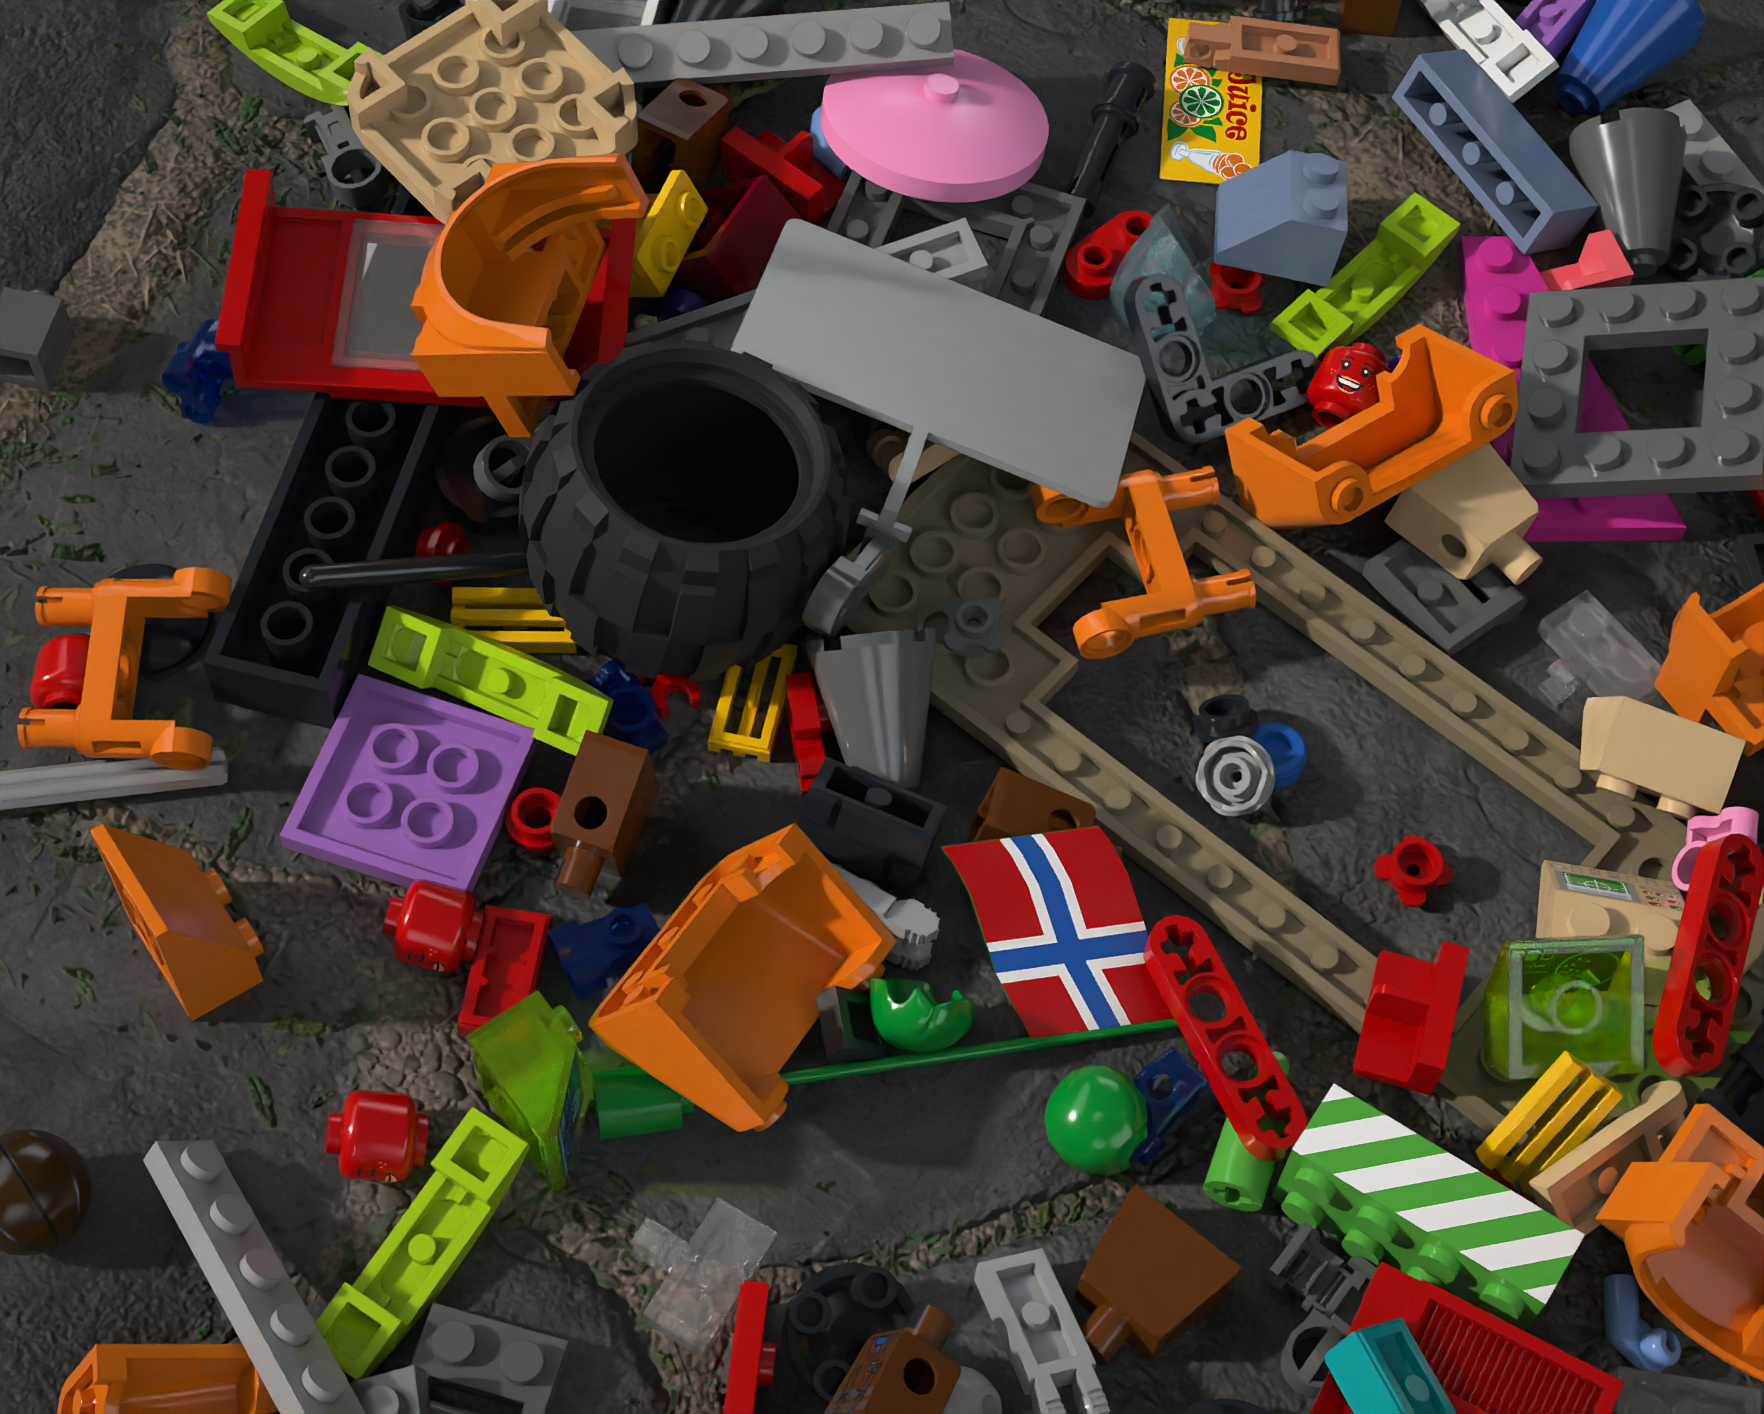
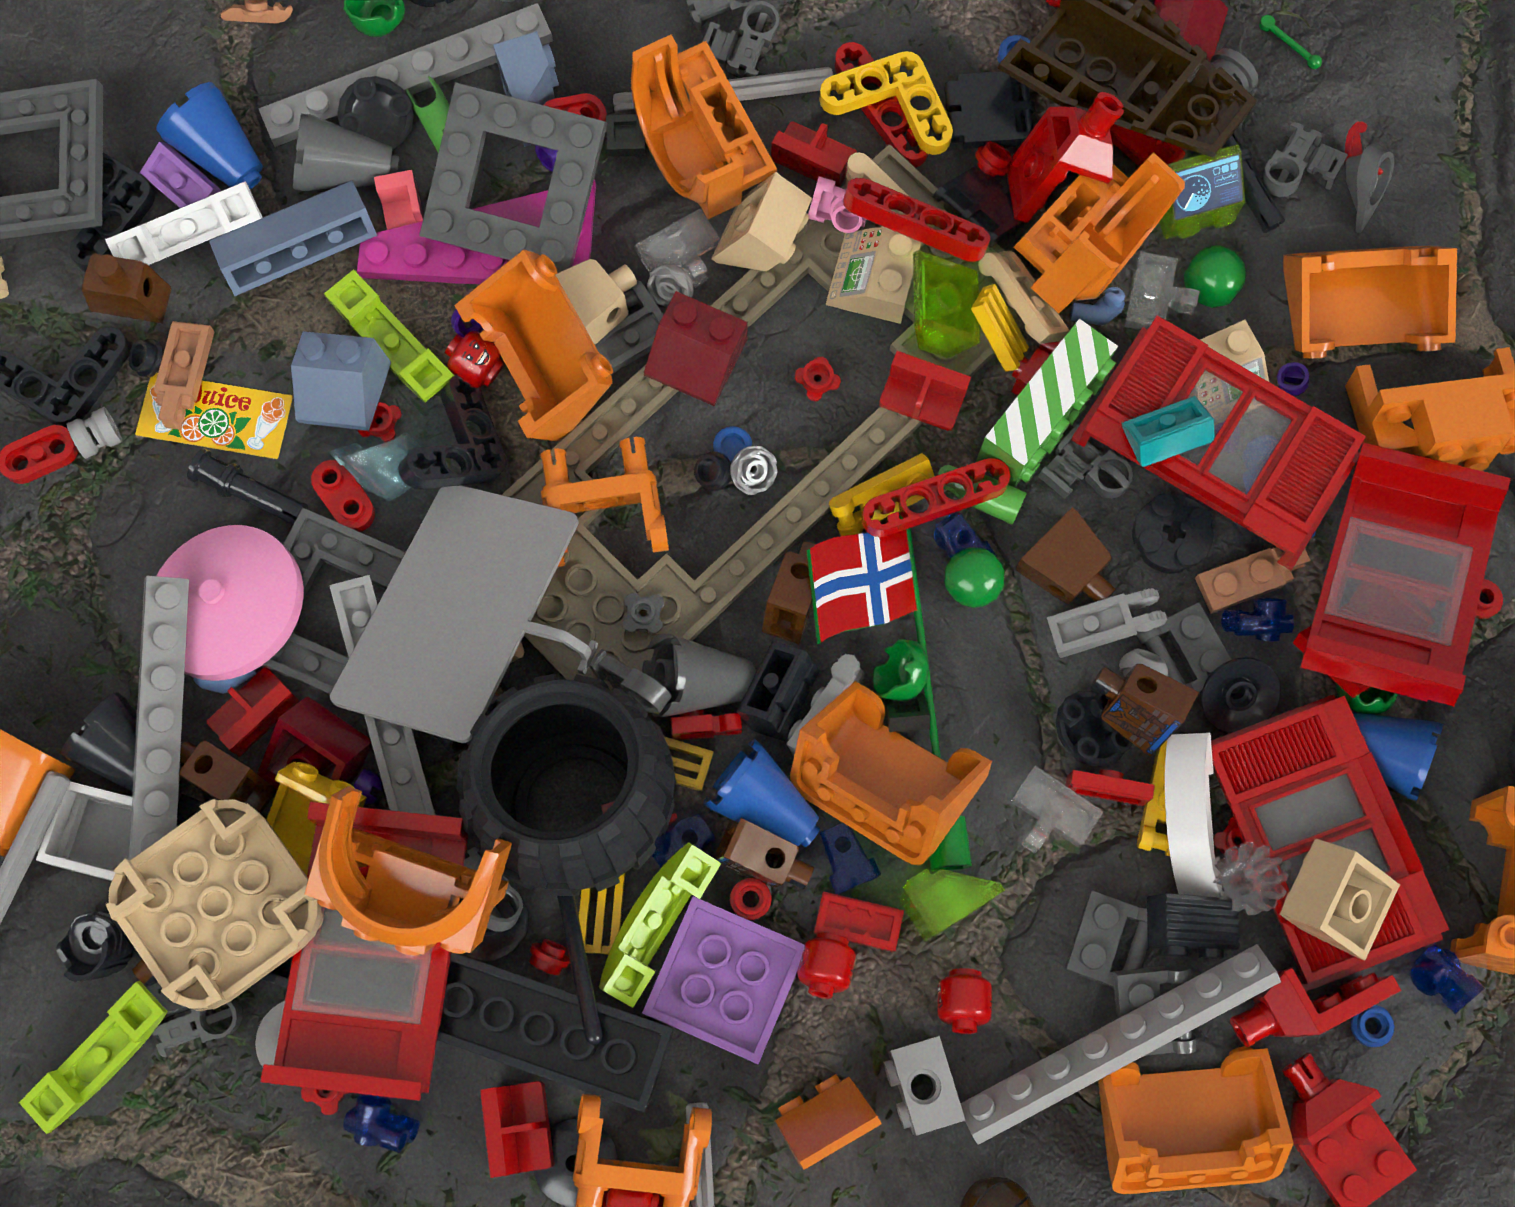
camera: 85 degrees left, 15 degrees up
lime slope [315,1106,530,1381] -> none
none -> red panel [480,1081,554,1178]
none -> dark red slope [644,291,748,406]
none -> light grey plate [647,264,694,307]
none -> blue cone [703,739,820,847]
none -> yellow plate [829,453,935,536]
none -> light grey brick [883,1036,966,1136]

